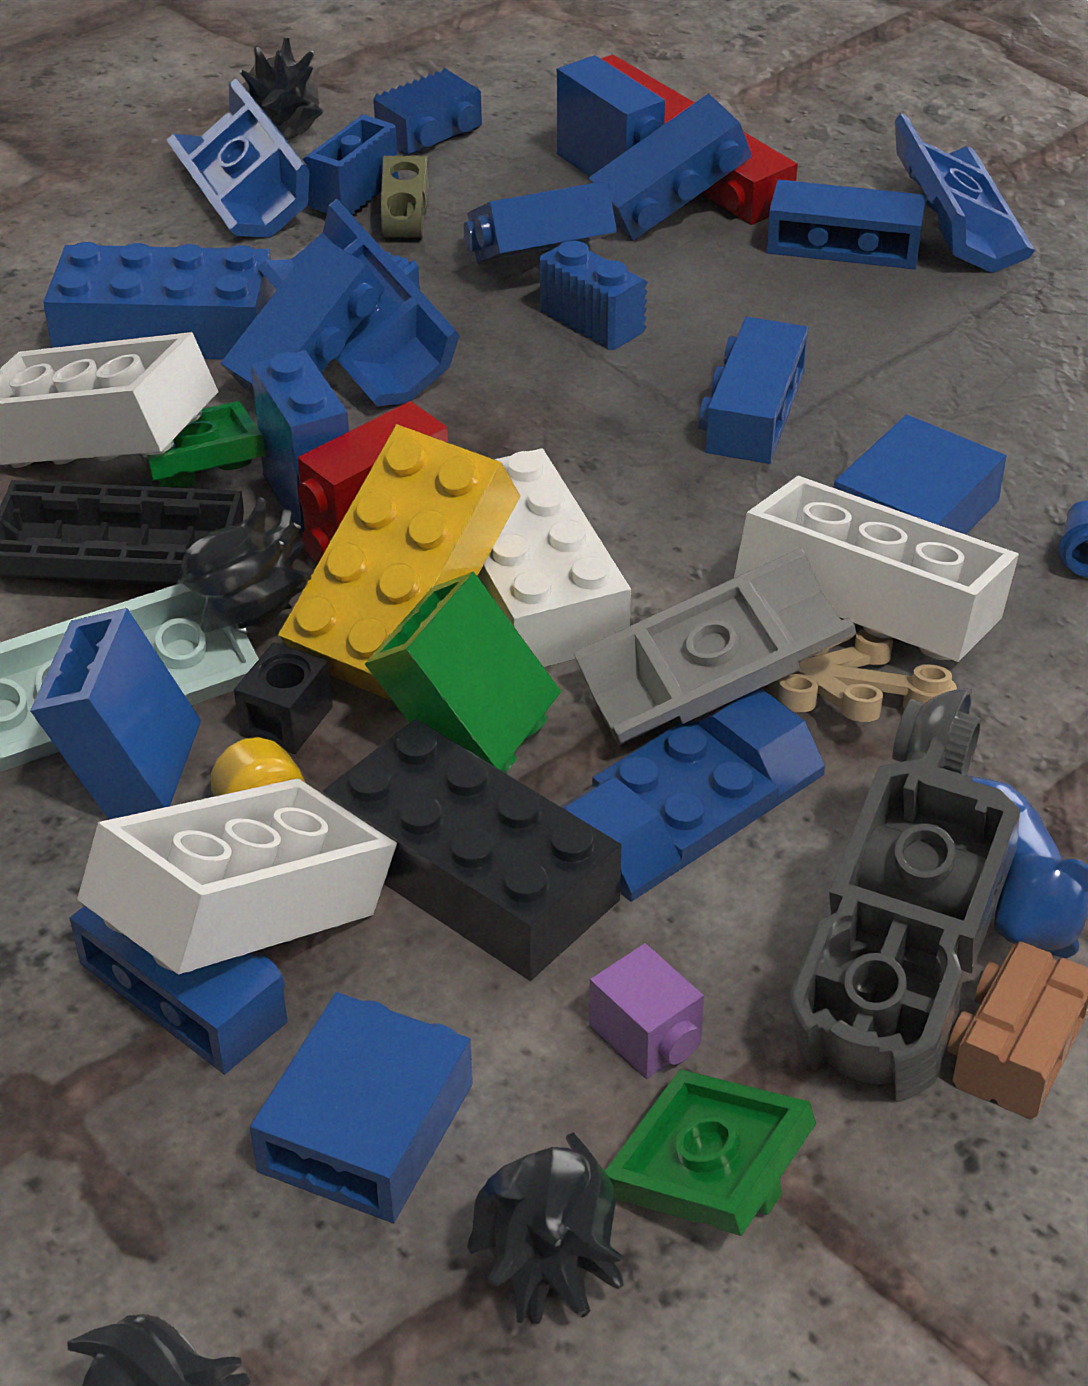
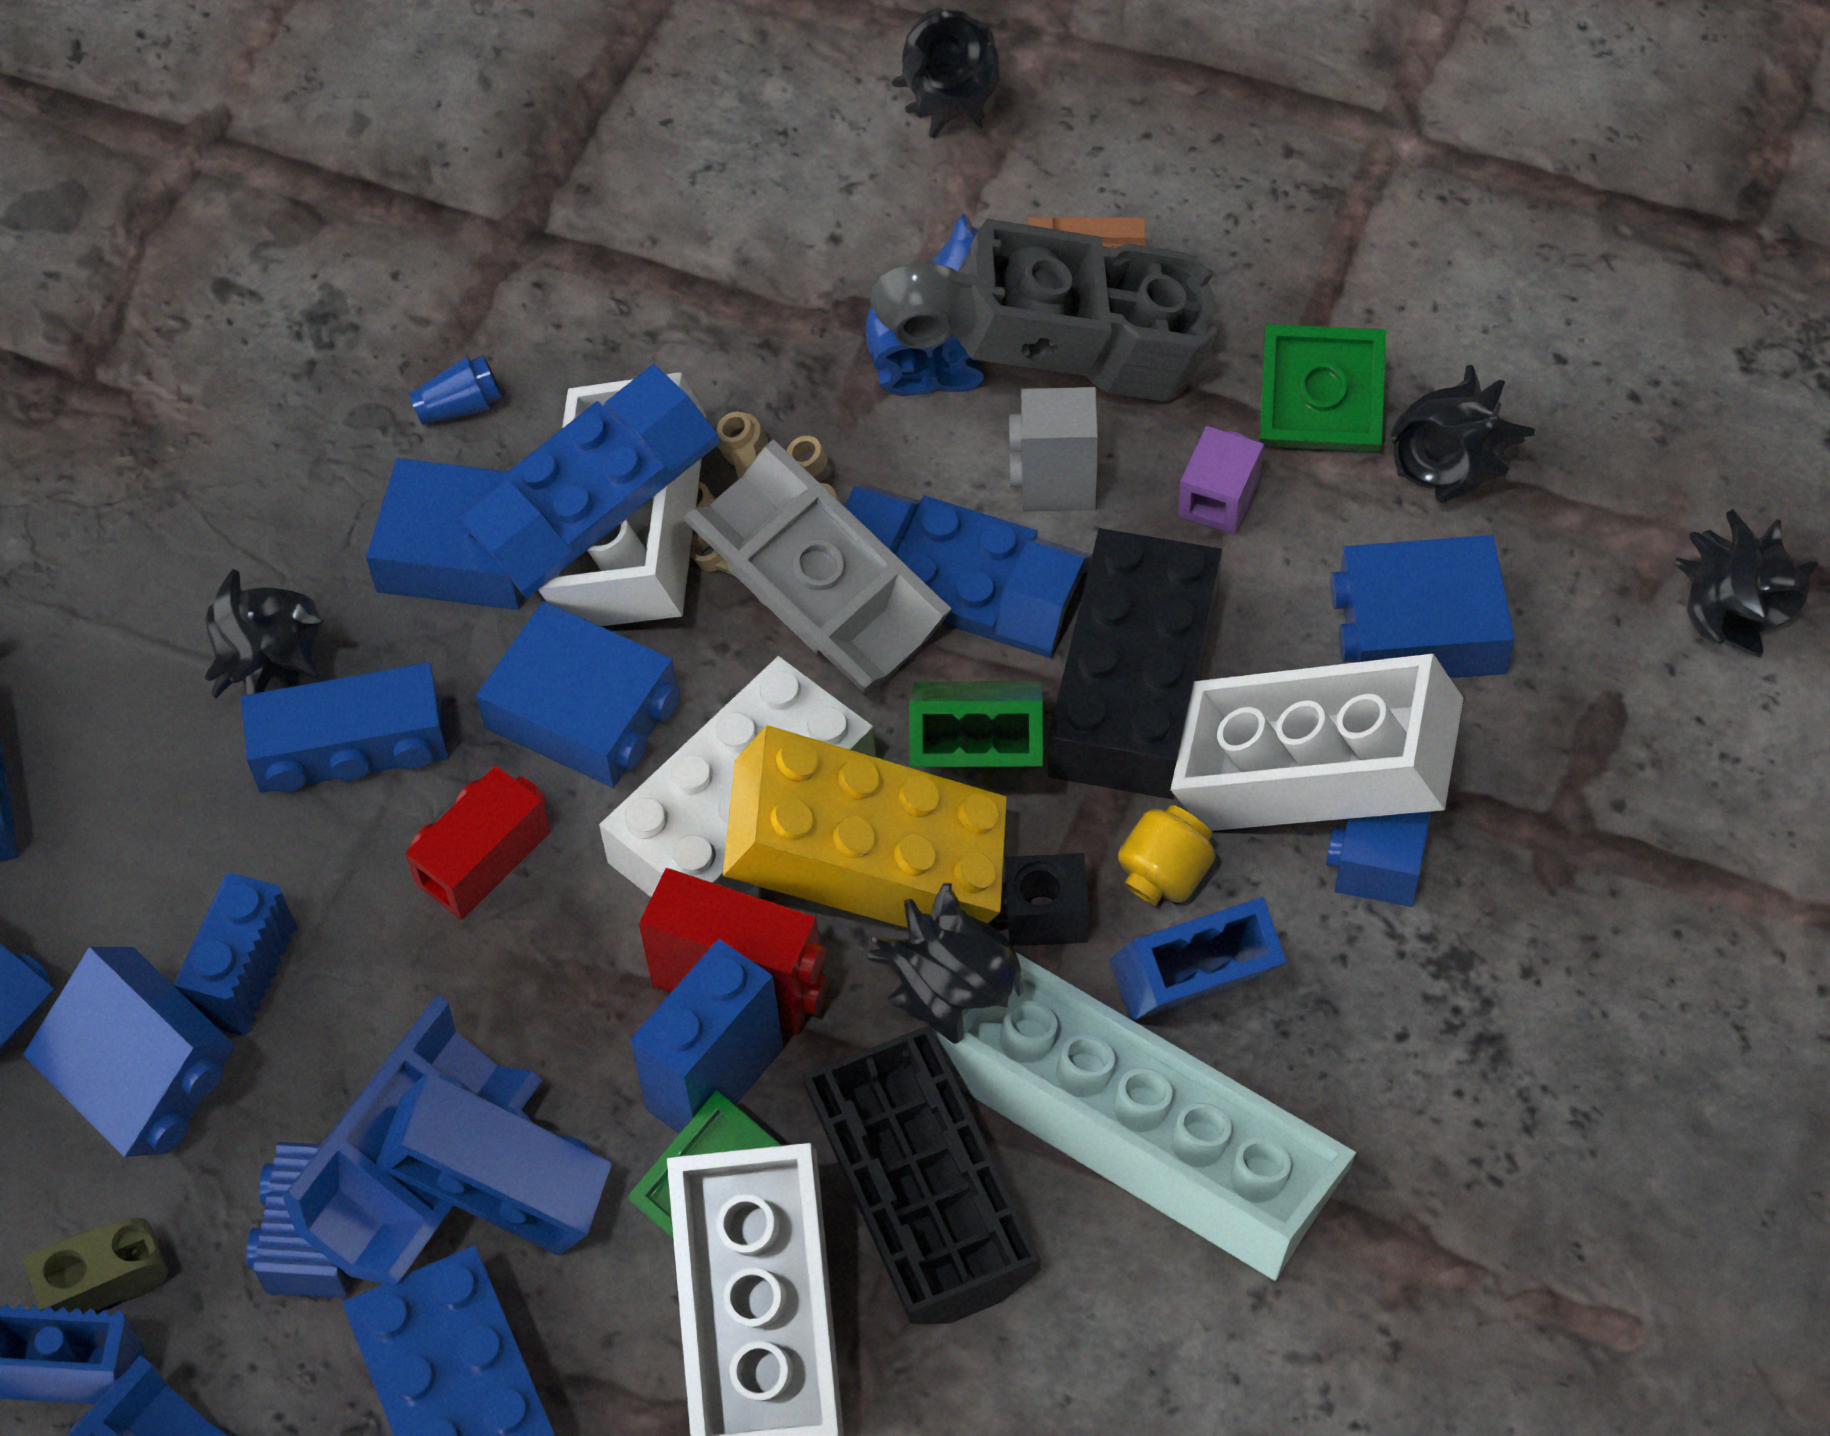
camera: 115 degrees left, 15 degrees up
none -> black hair [205,569,323,699]
none -> red brick [405,765,551,920]
none -> blue piece [457,364,722,598]
none -> blue brick [476,601,680,788]
none -> light grey brick [1009,387,1098,511]

